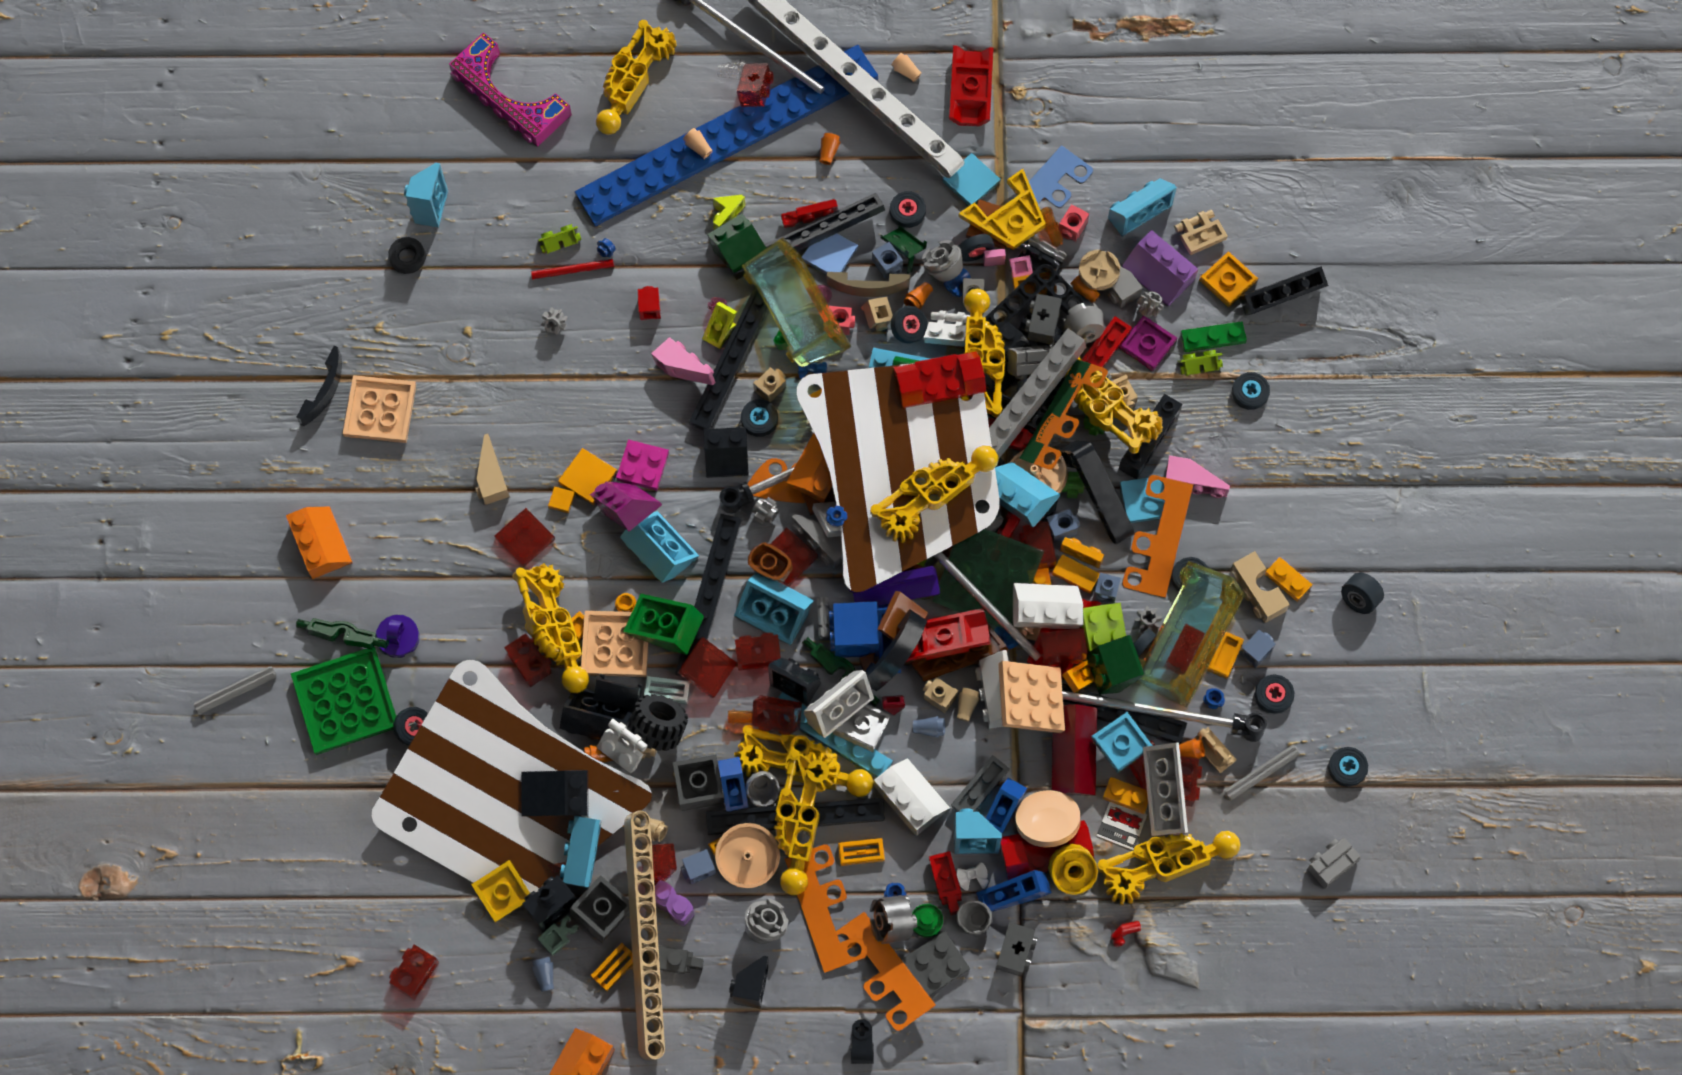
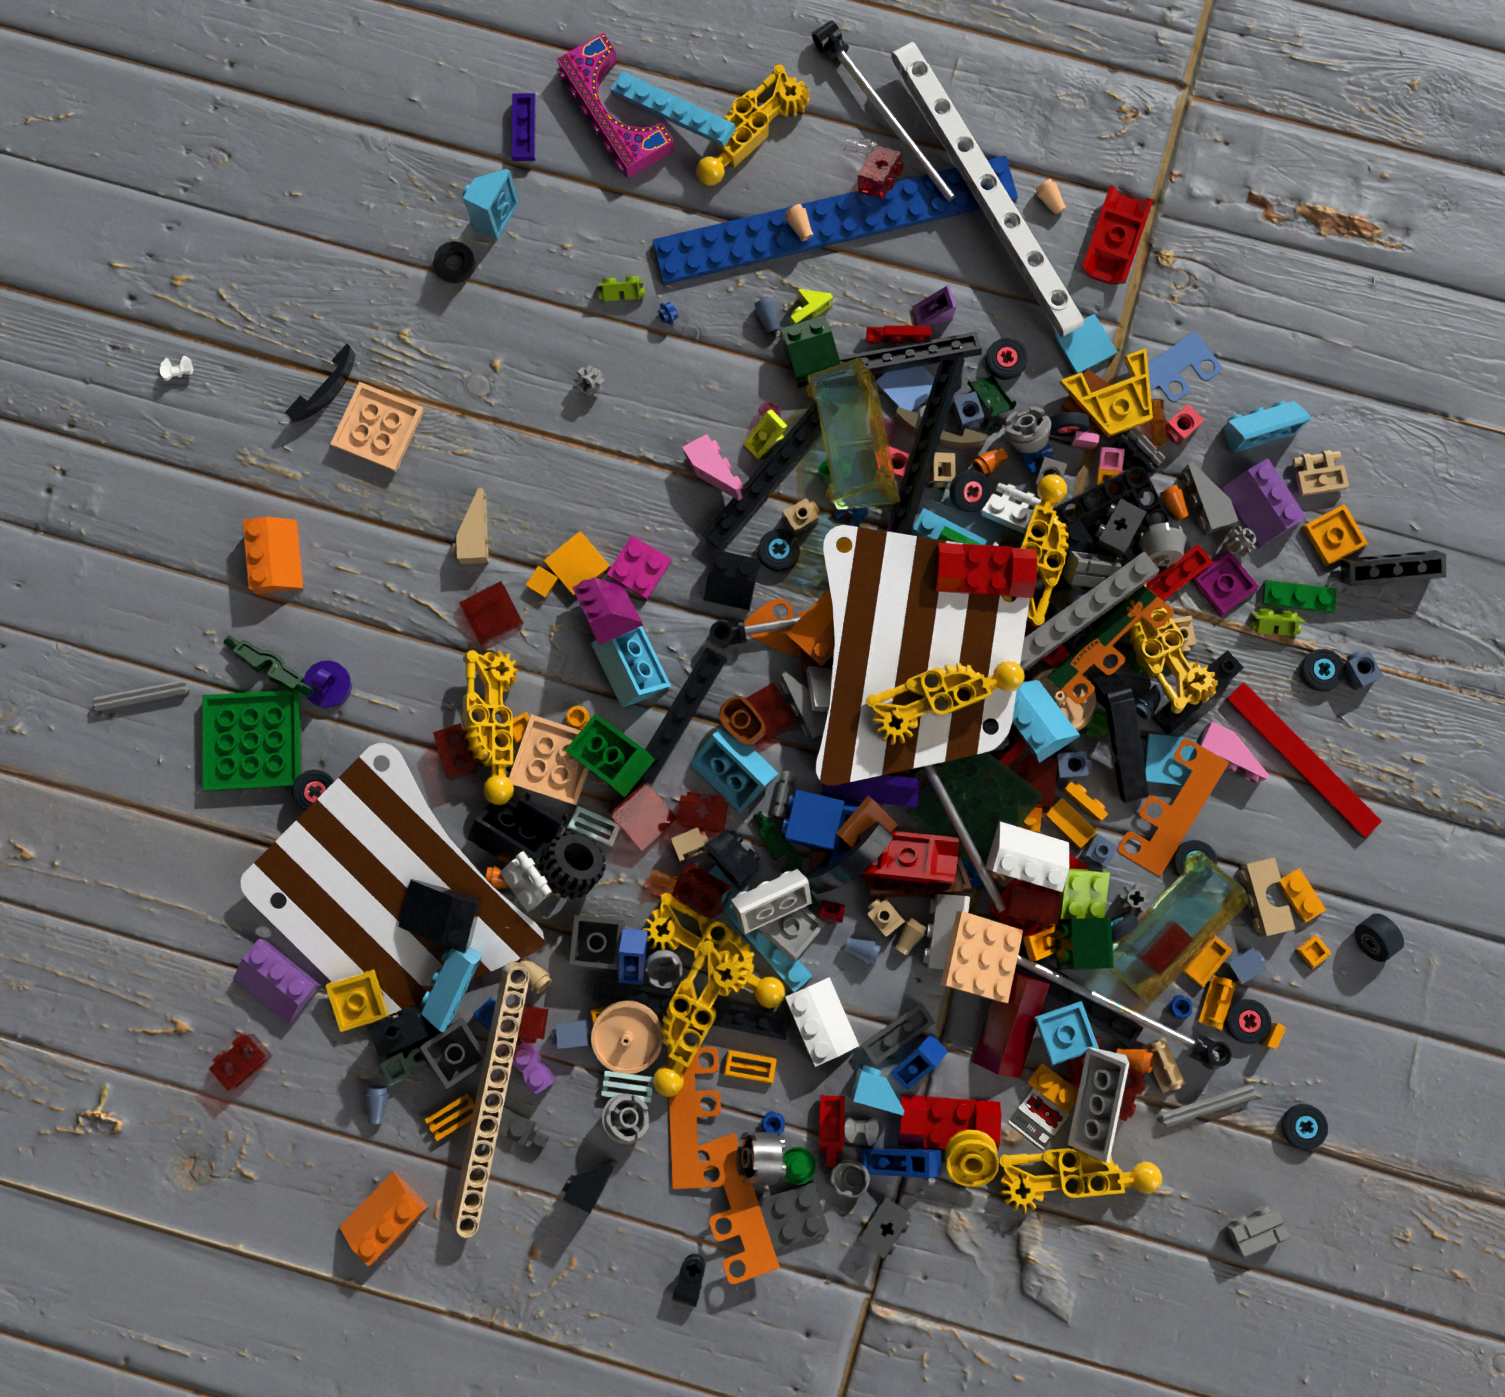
camera: 15 degrees right, 10 degrees up
red bar [531,259,614,280] -> none
red brick [638,286,661,320] -> none
light grey gear [752,497,779,525] -> none
orange cone [819,133,841,165] -> none
blue plate [826,506,847,527] -> none
light nougat piece [1016,790,1081,847] -> none
tan tile [1079,250,1120,290] -> none
red arm [1111,921,1141,947] -> none
none -> white piece [160,356,193,381]
none -> medium lavender slope [233,939,322,1025]
none -> blue tile [473,997,496,1032]
none -> dark purple plate [511,93,536,161]
none -> light aqua tile [601,1070,653,1102]
none -> medium azure plate [610,71,736,147]
none -> tan brick [671,827,709,863]
none -> sand blue cone [754,297,780,334]
none -> black plate [886,356,965,535]
none -> medium lavender slope [912,286,956,326]
none -> sand blue cone [1135,684,1165,720]
none -> light orange hinge [1198,975,1236,1030]
none -> red tile [1225,682,1382,838]
none -> light orange tile [1261,1023,1286,1050]
none -> light orange tile [1295,934,1332,969]
none -> sand blue brick [1344,651,1384,690]

